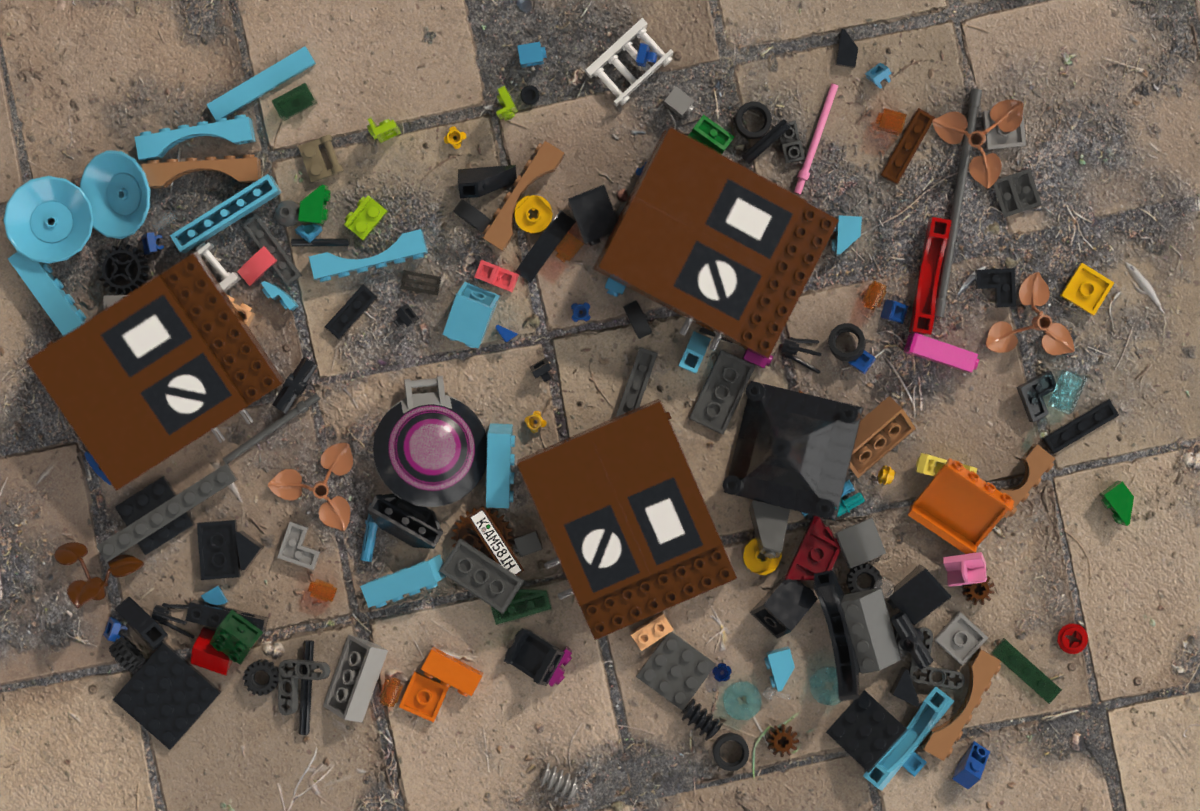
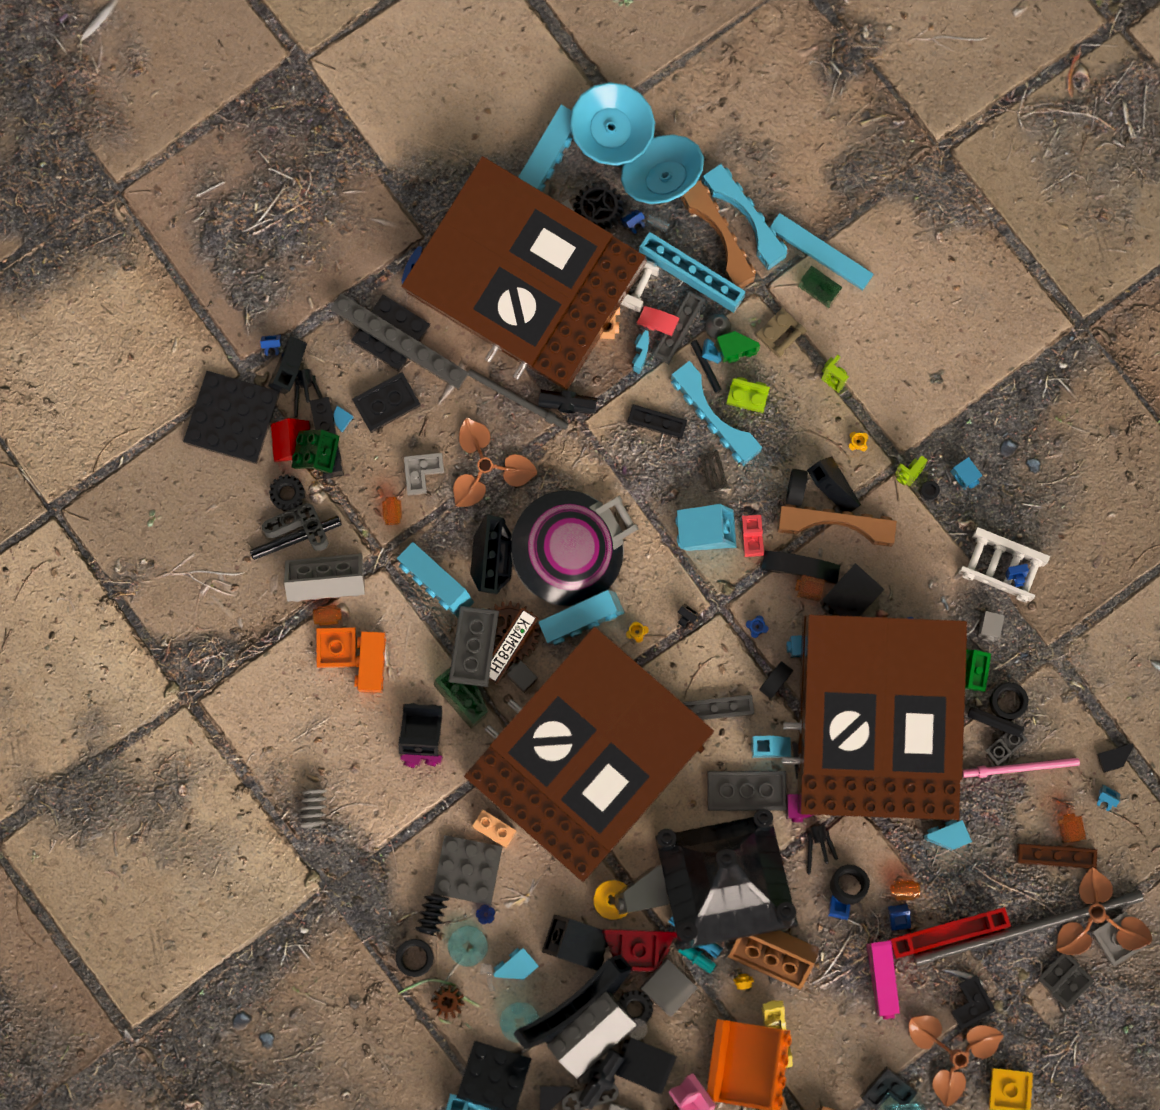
camera: 60 degrees right, 10 degrees down
reddish brown plant [54,542,144,609] -> none
black tyre [109,637,145,672] -> none
black slope [235,531,264,571] -> none
dark azure pin [360,503,378,562] -> none
black tile [393,304,419,327] -> none
blue slope [495,325,519,343] -> none
yellow plate [514,195,553,234] -> none

